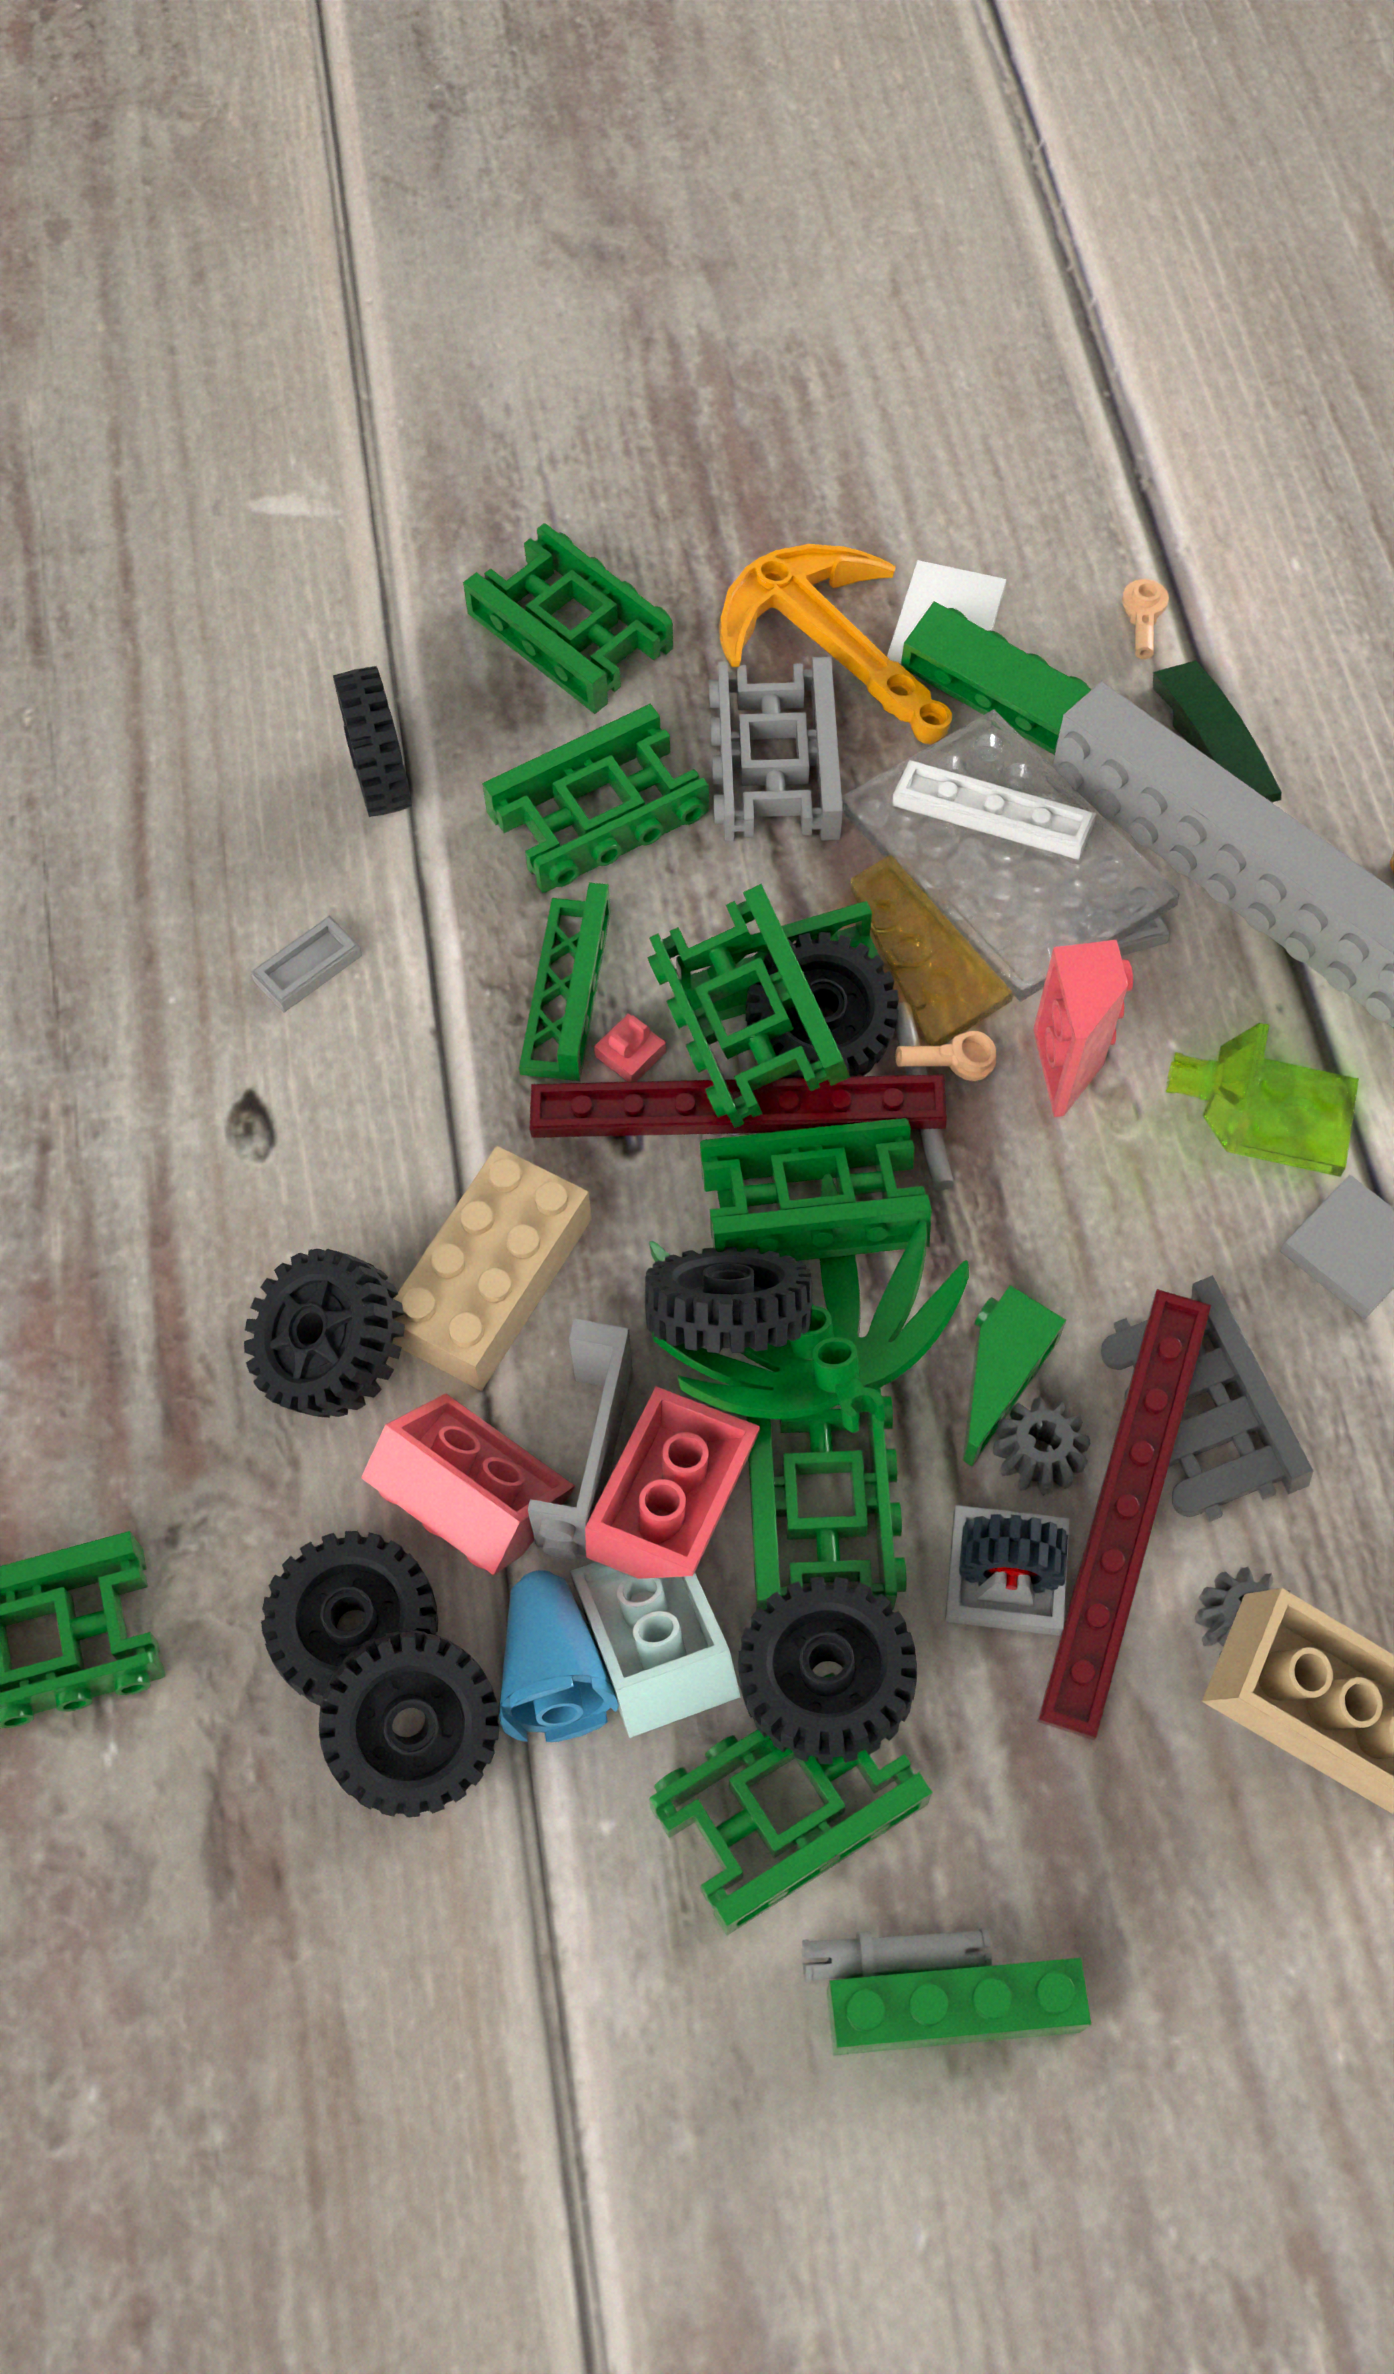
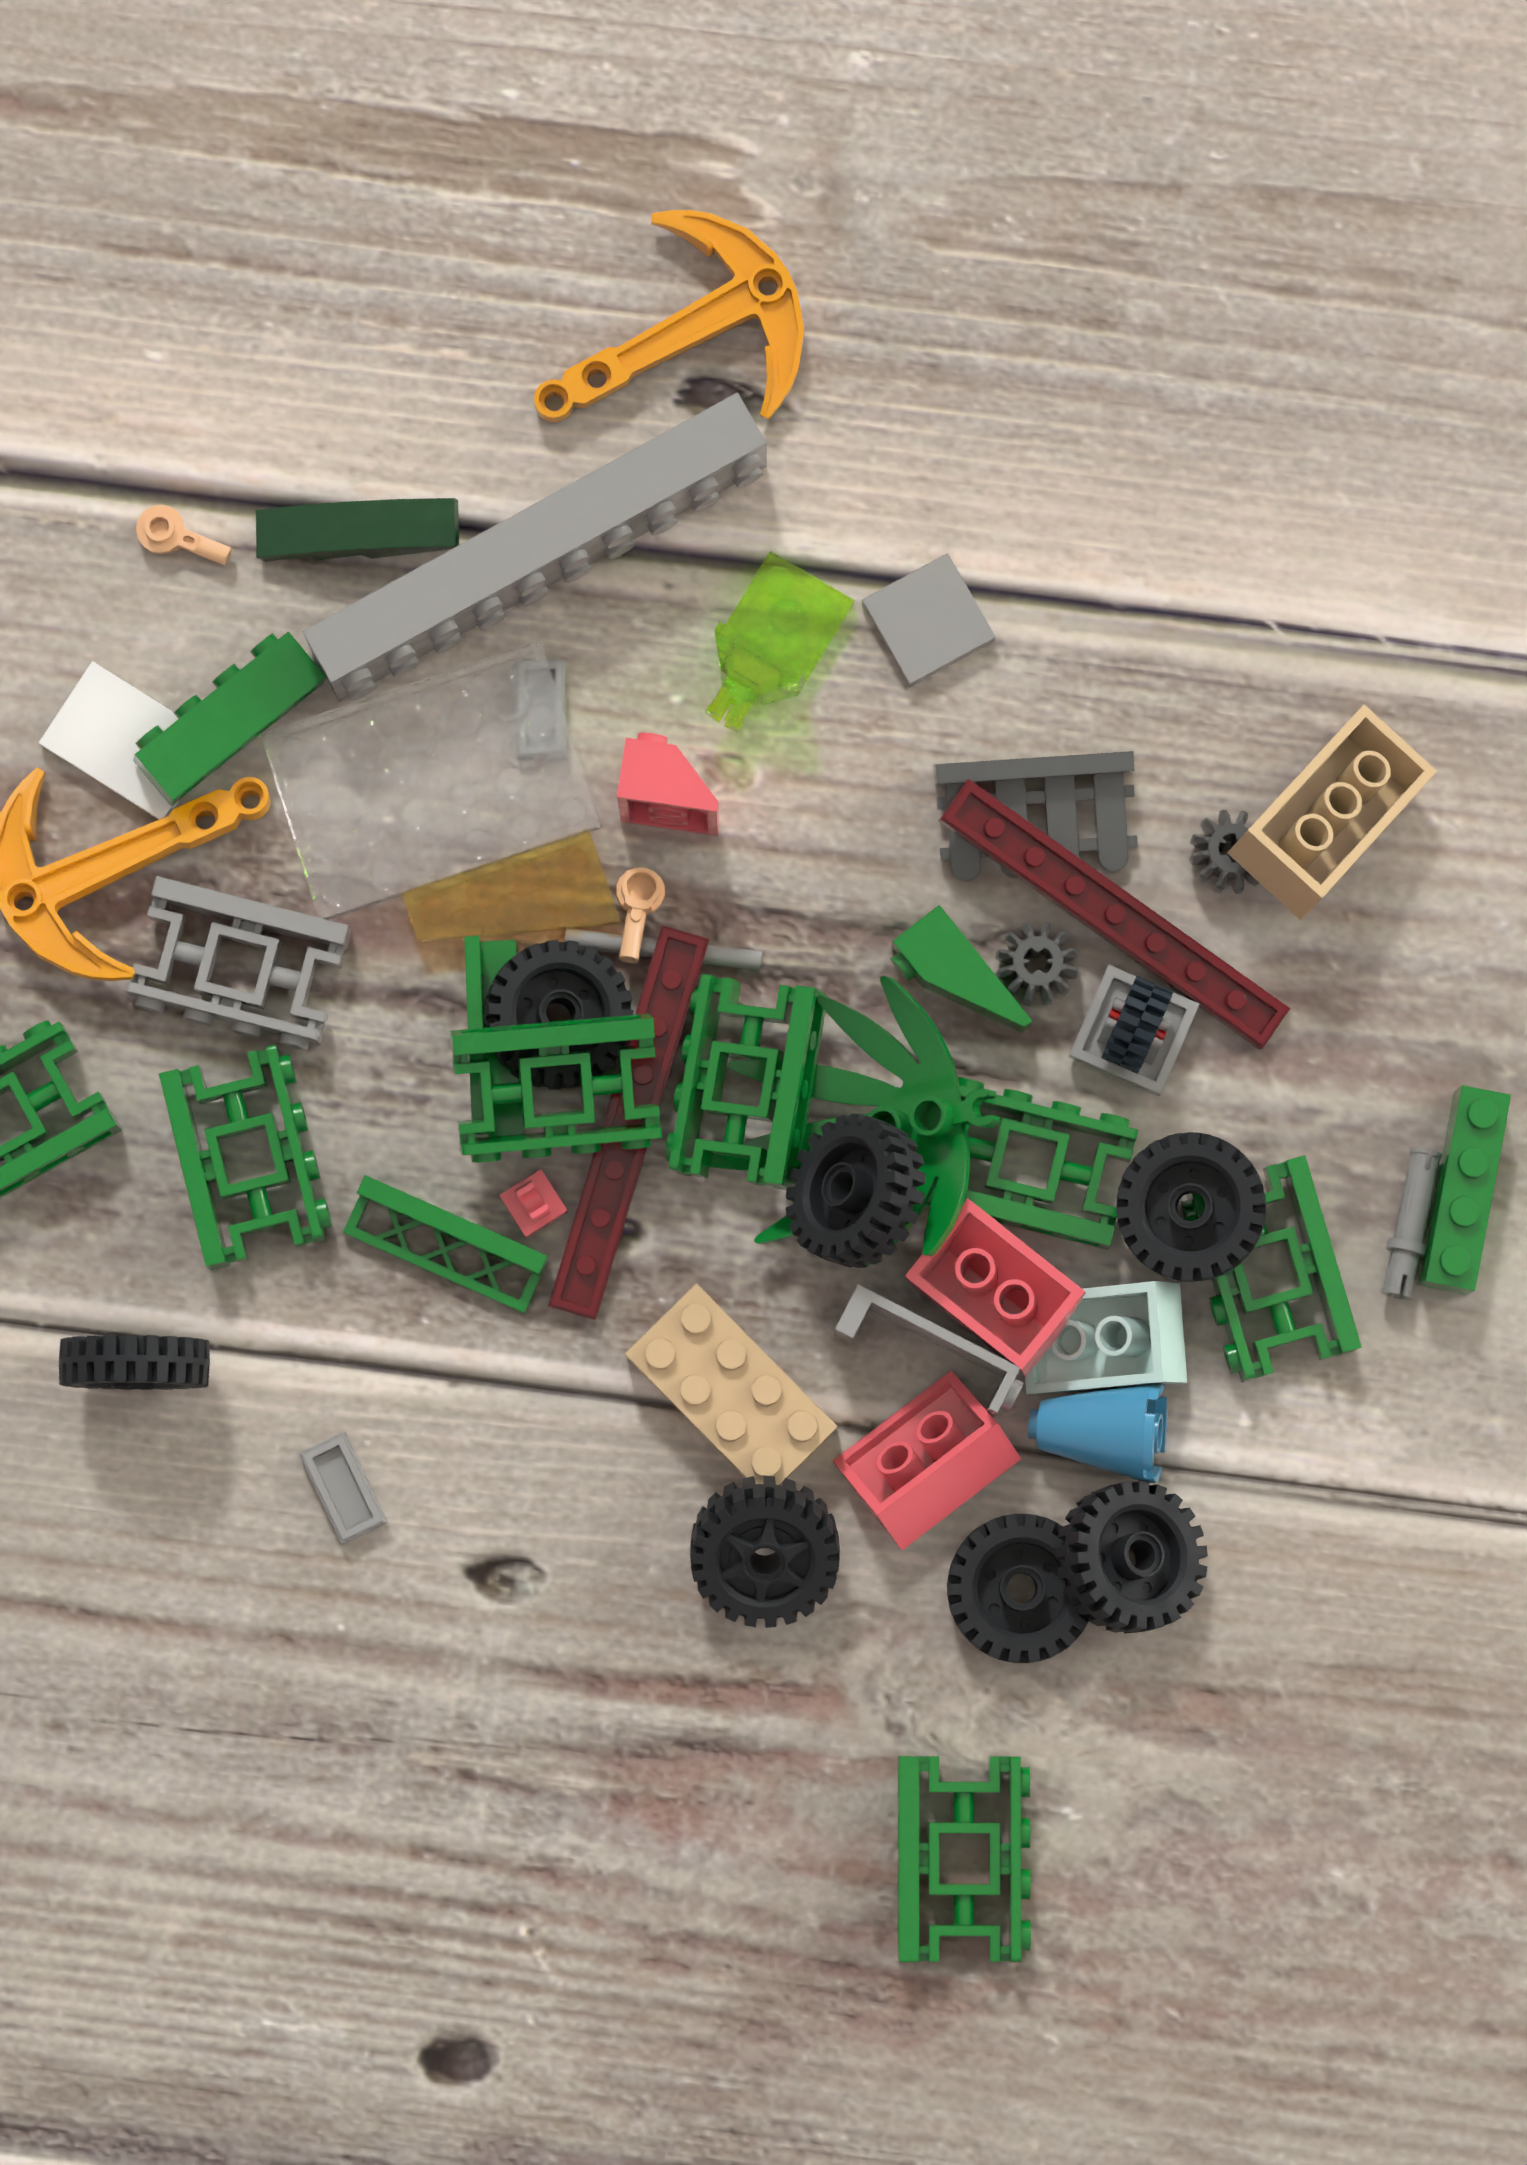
camera: 75 degrees left, 20 degrees up
white tile [892,760,1096,860] -> none

